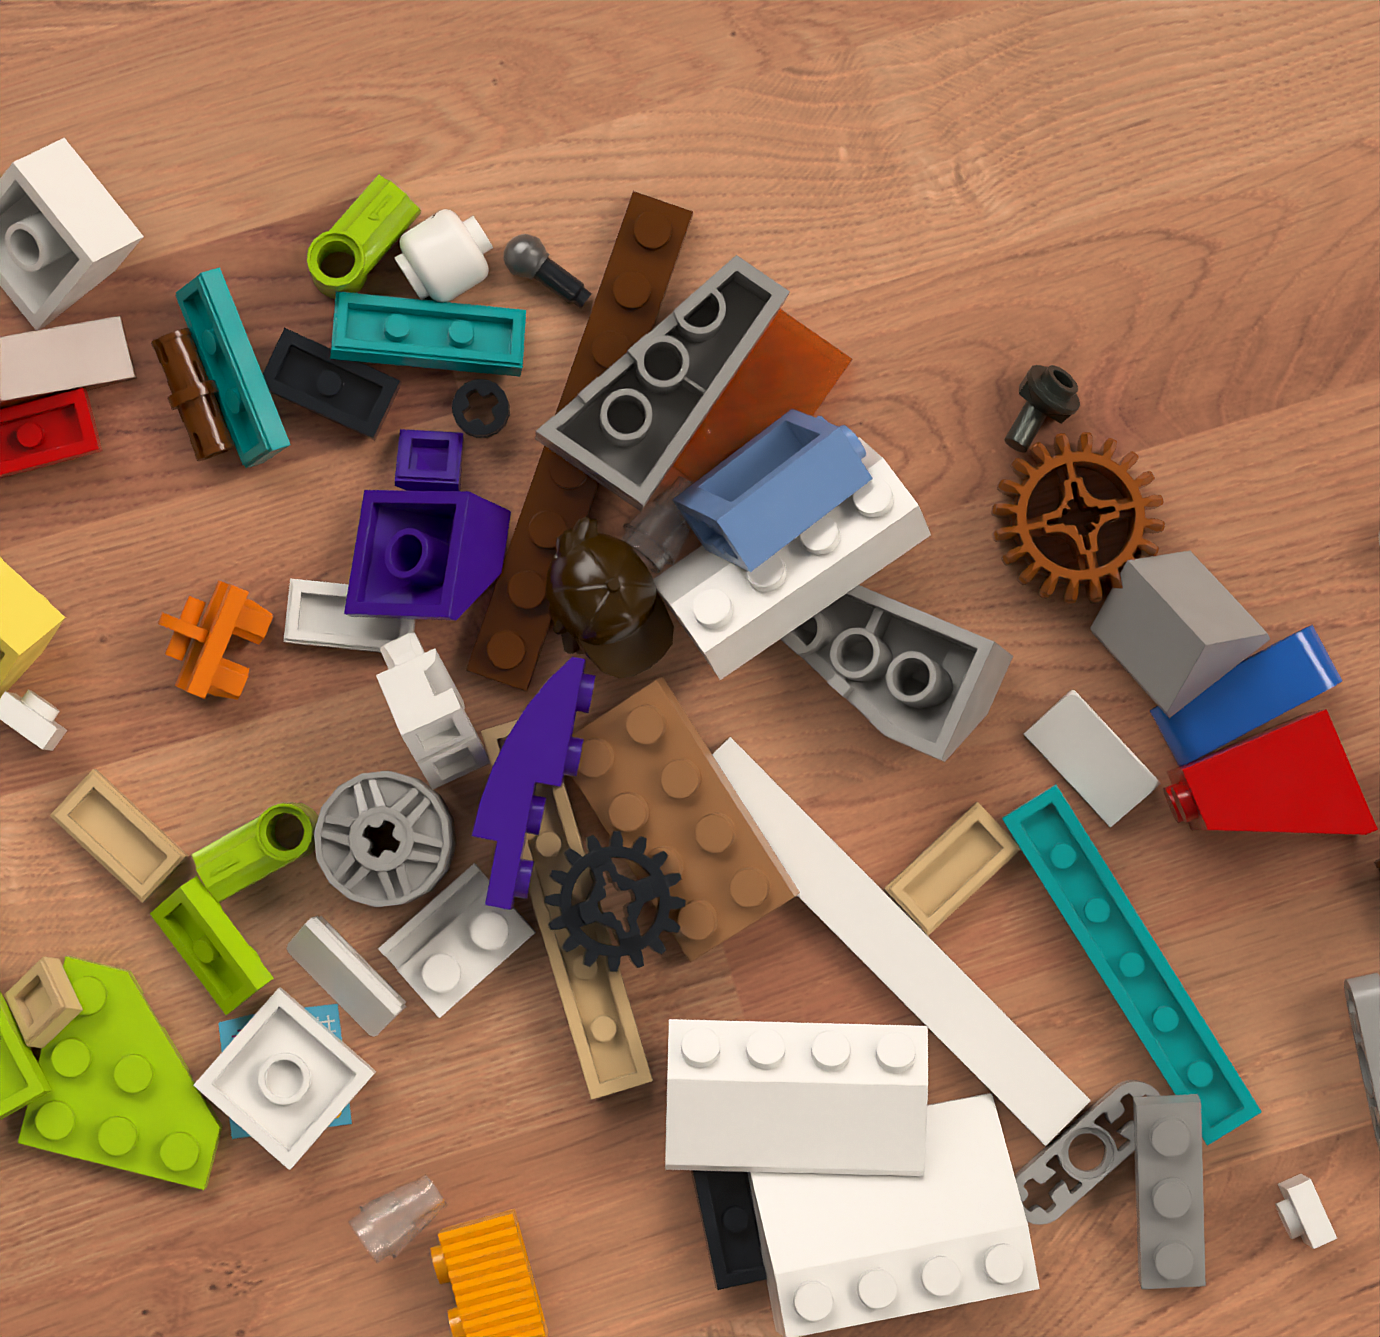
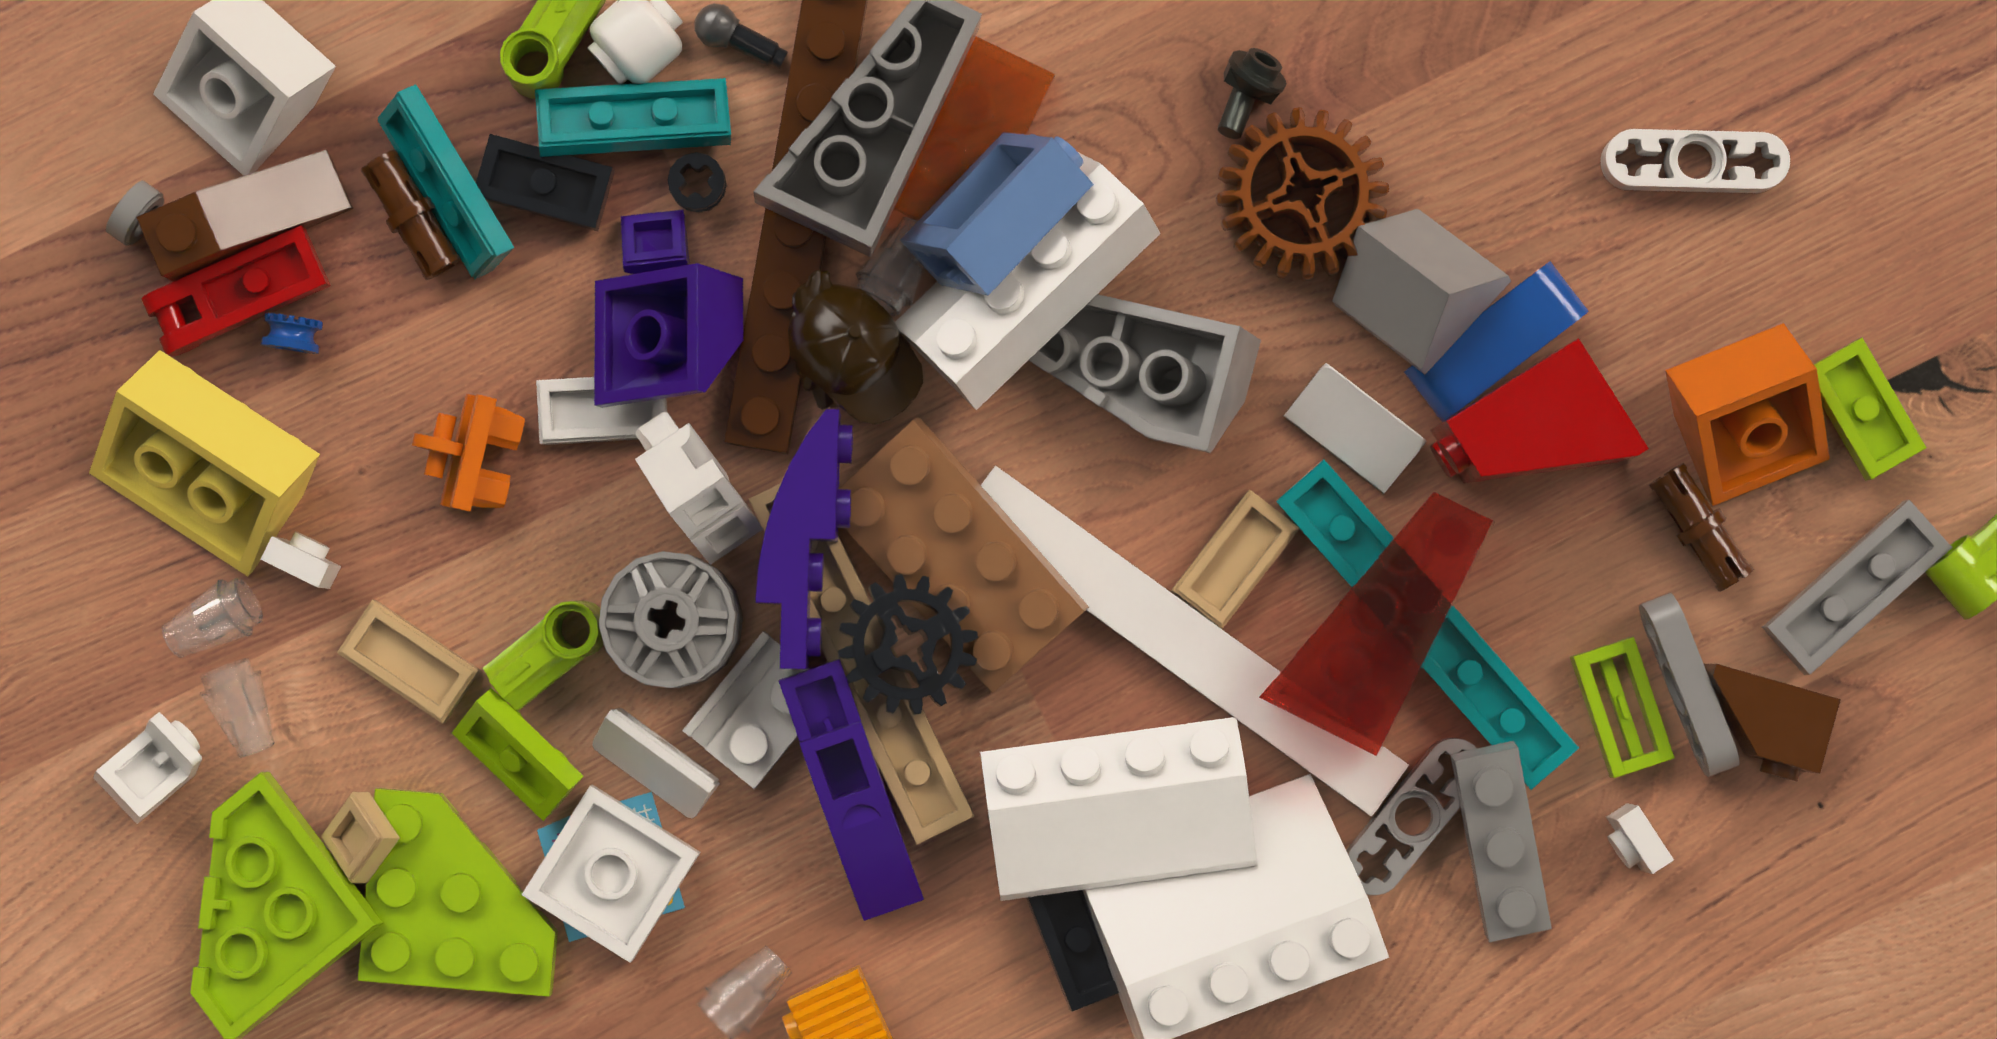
camera: 10 degrees left, 0 degrees up
none -> blue bush [261,313,323,354]
none -> dark purple slope [778,658,924,921]
none -> clear red wedge [1259,492,1495,756]
none -> lime tile [1570,637,1675,778]

